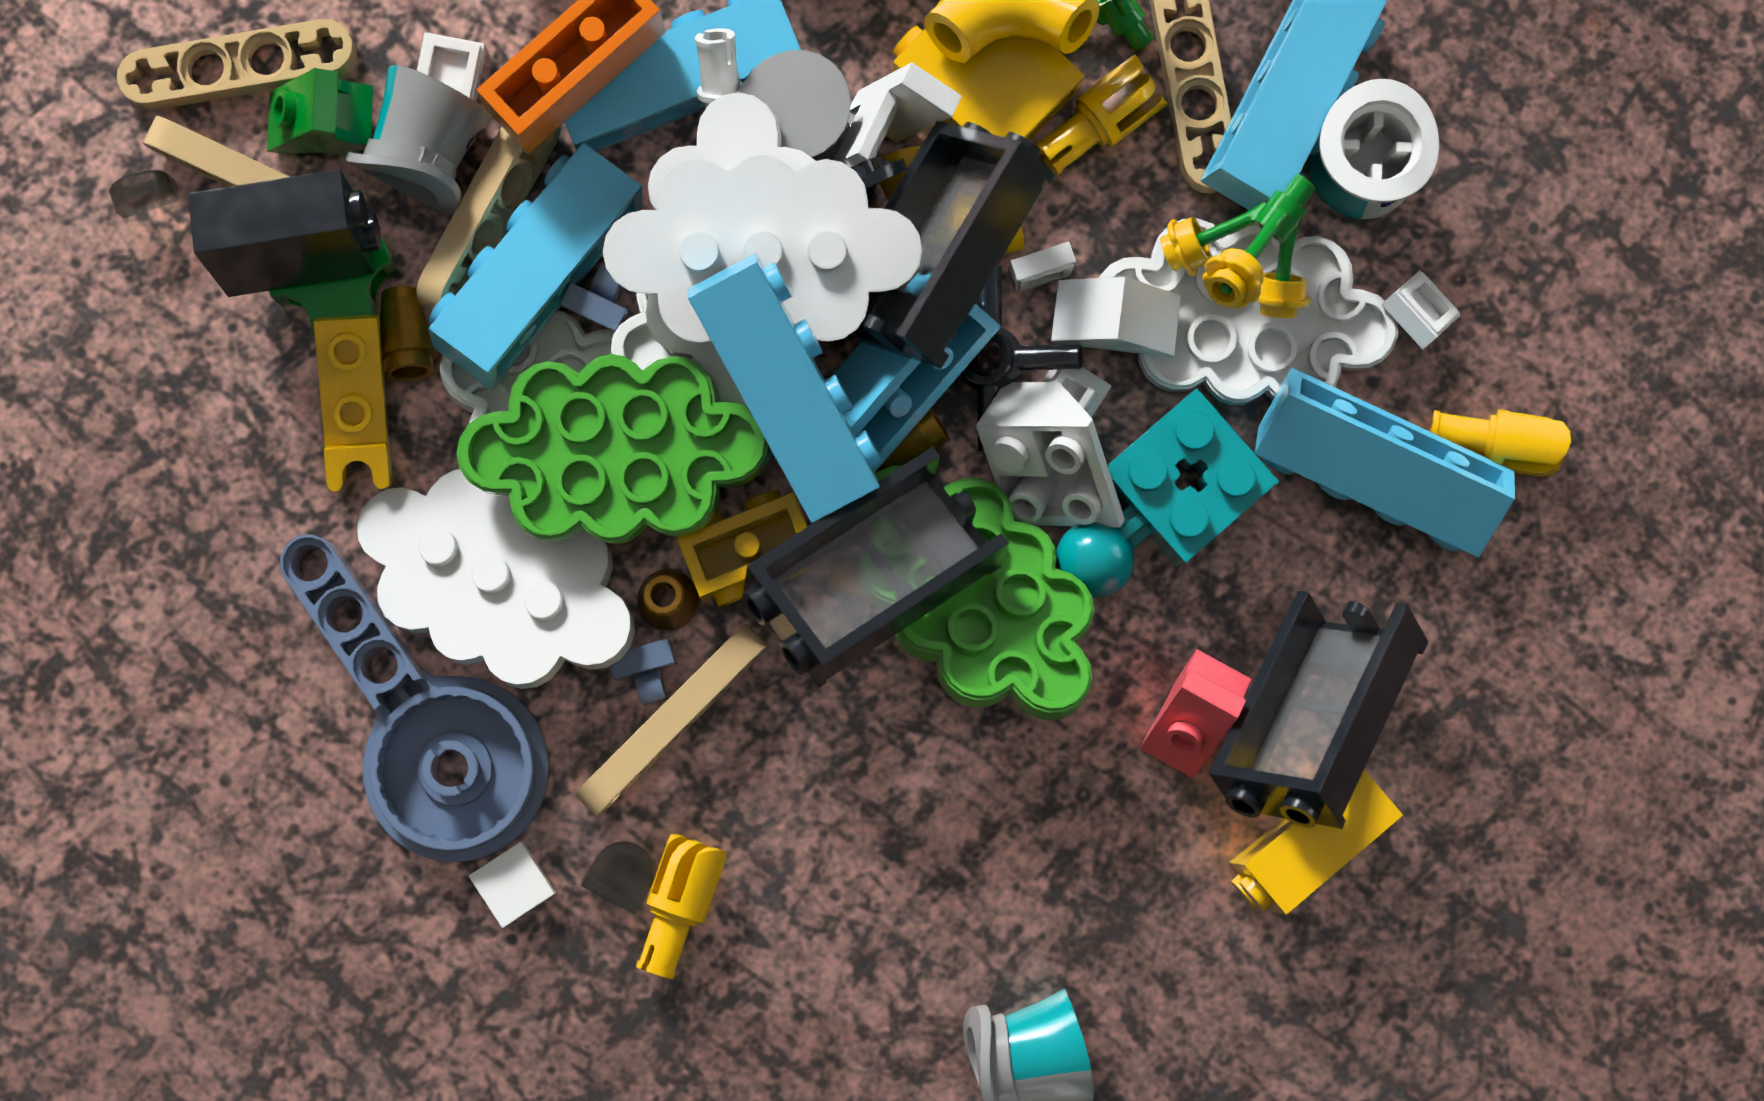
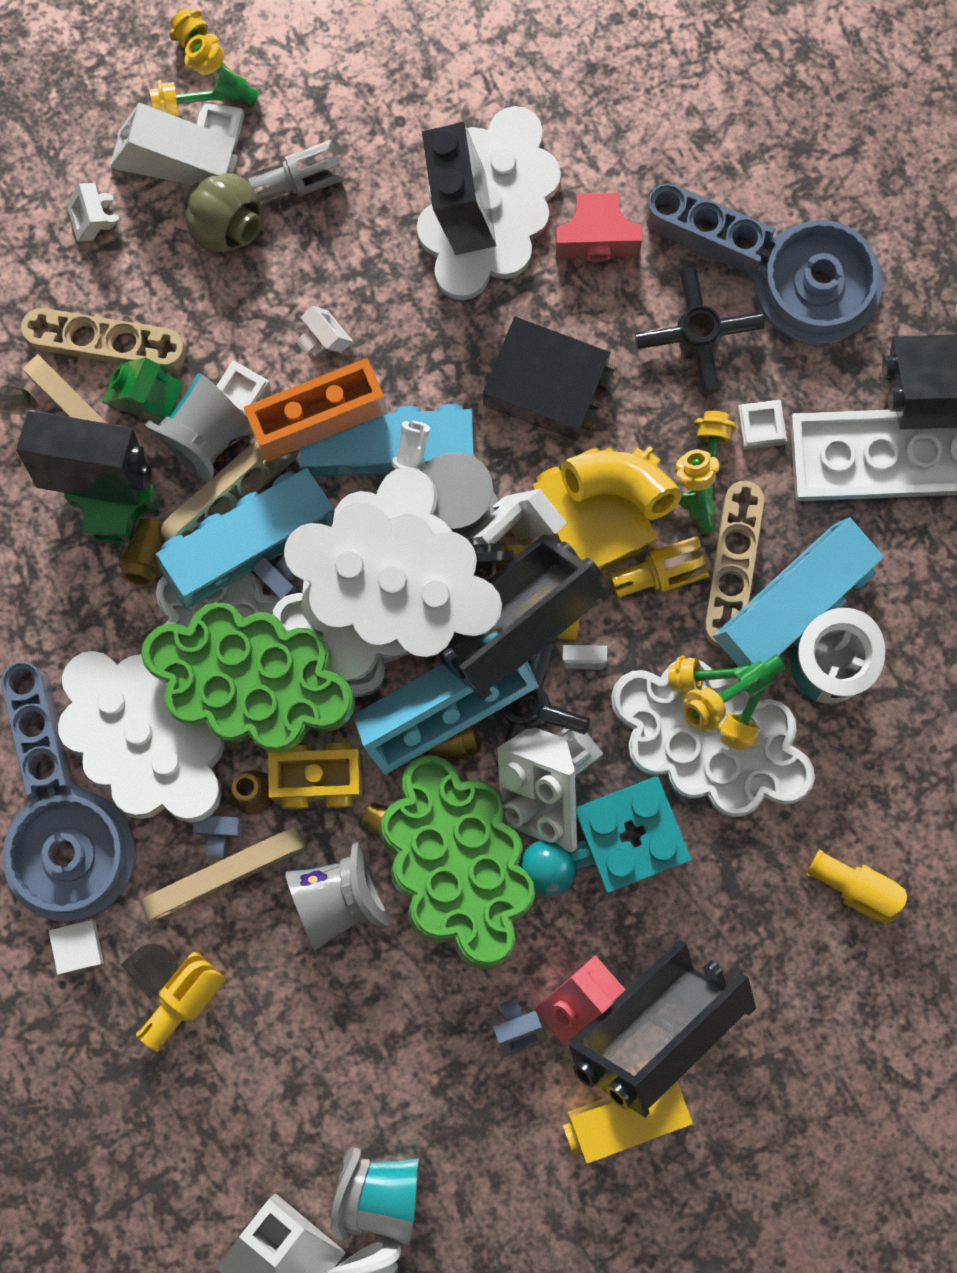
camera: 30 degrees right, 5 degrees down
yellow plate [314,314,393,492] -> none
medium azure brick [688,253,883,523] -> none
door [742,447,1009,688] -> none
white slope [1051,277,1181,358] -> none
medium azure brick [1255,367,1515,558] -> none
white tile [1381,271,1461,350] -> none
none -> light grey hat [286,841,391,951]
none -> sand blue tile [493,998,547,1057]

